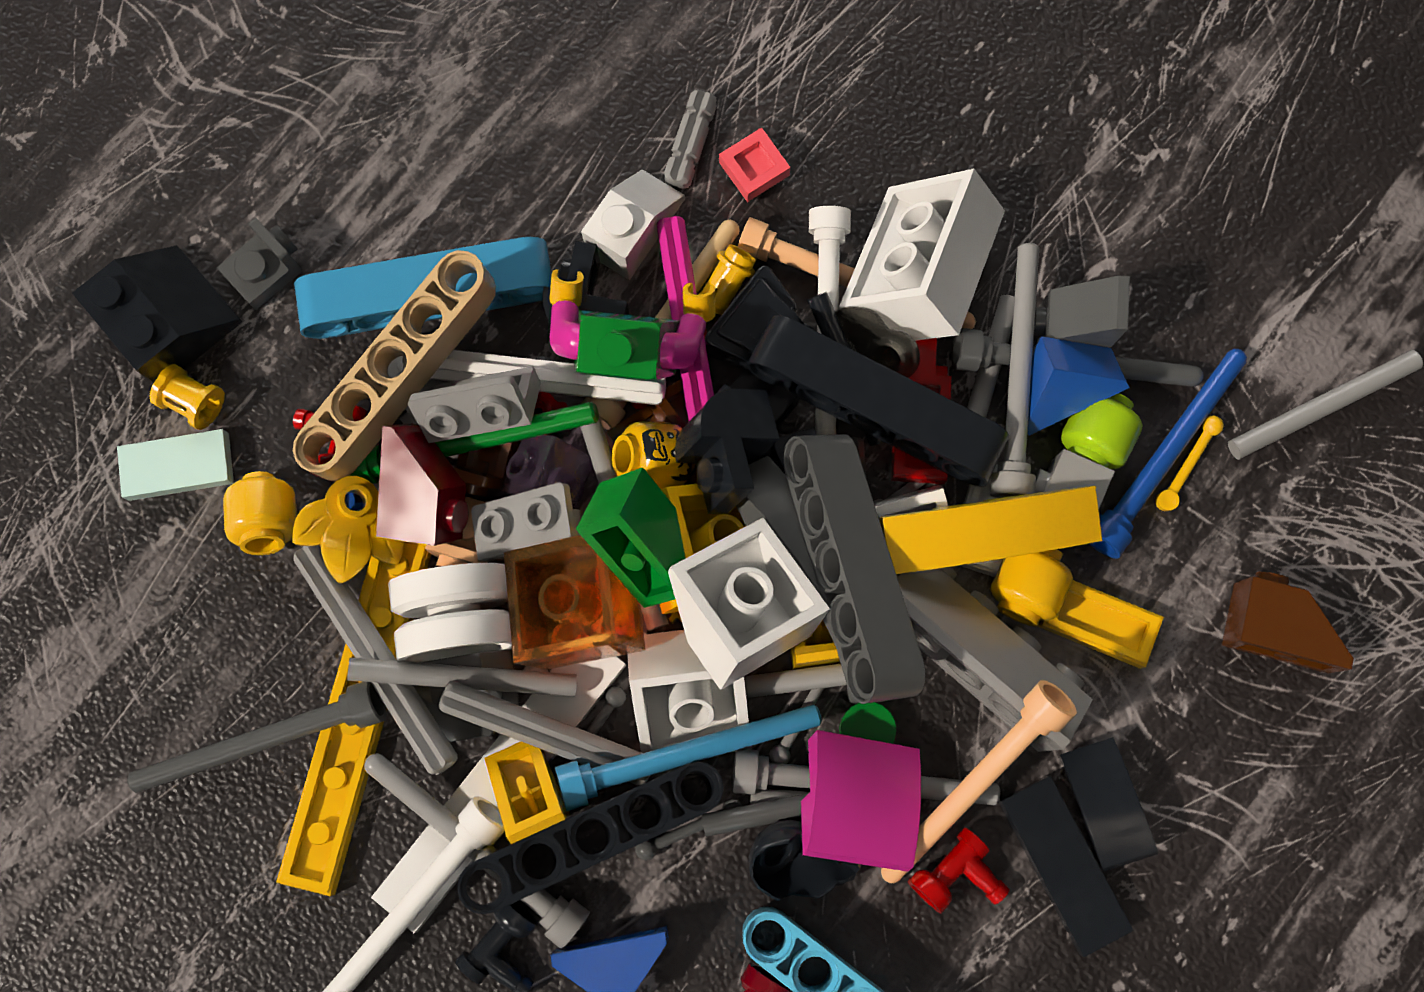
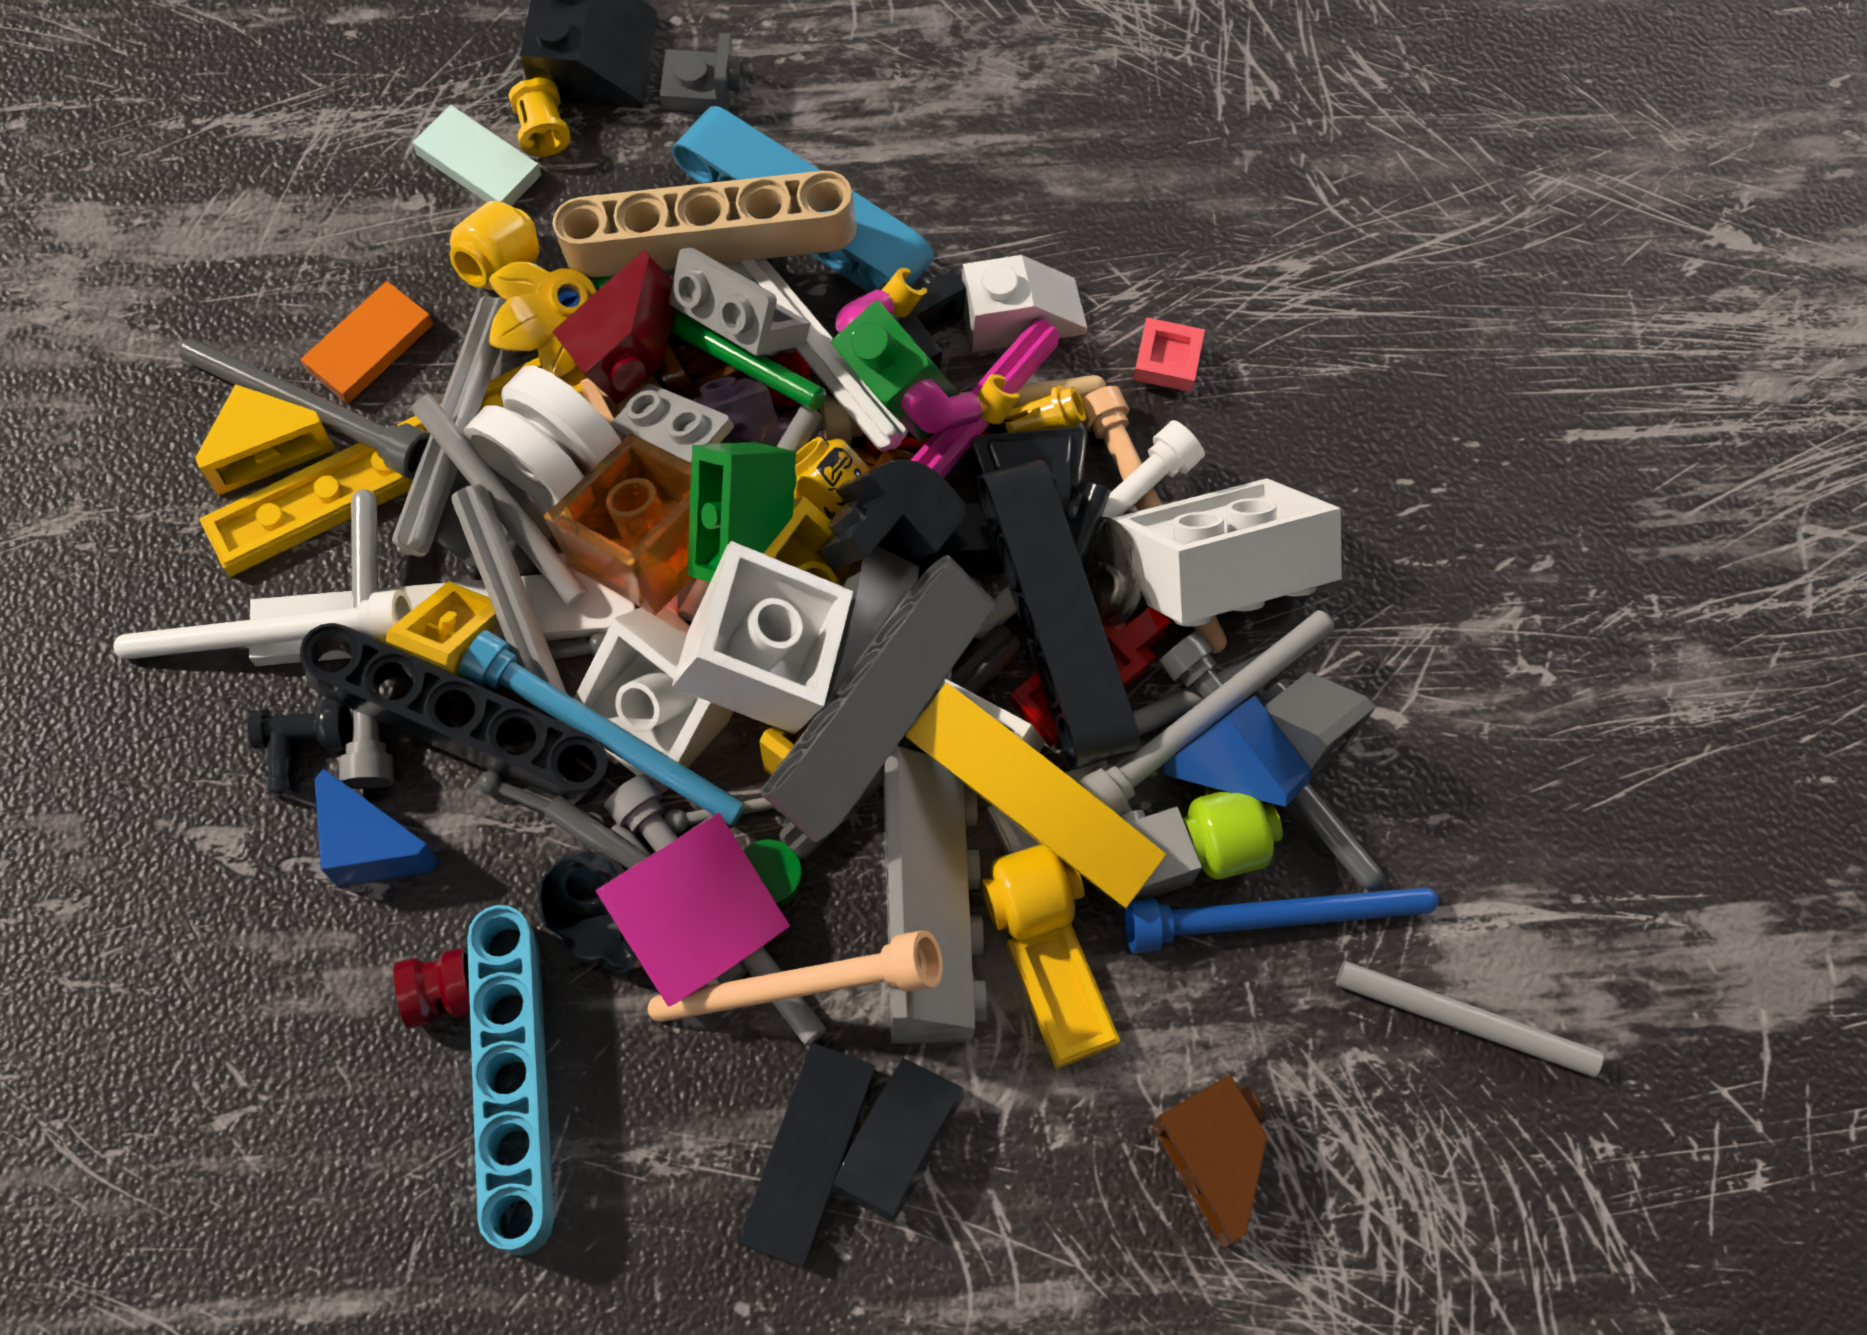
camera: 40 degrees right, 10 degrees down
light grey axle [664,90,717,189] -> none
light grey bar [745,663,847,698] -> none
red piece [907,828,1010,914] -> none
yellow hinge [1155,416,1224,511] -> none
none -> yellow slope [195,384,335,496]
none -> orange tile [300,281,433,404]

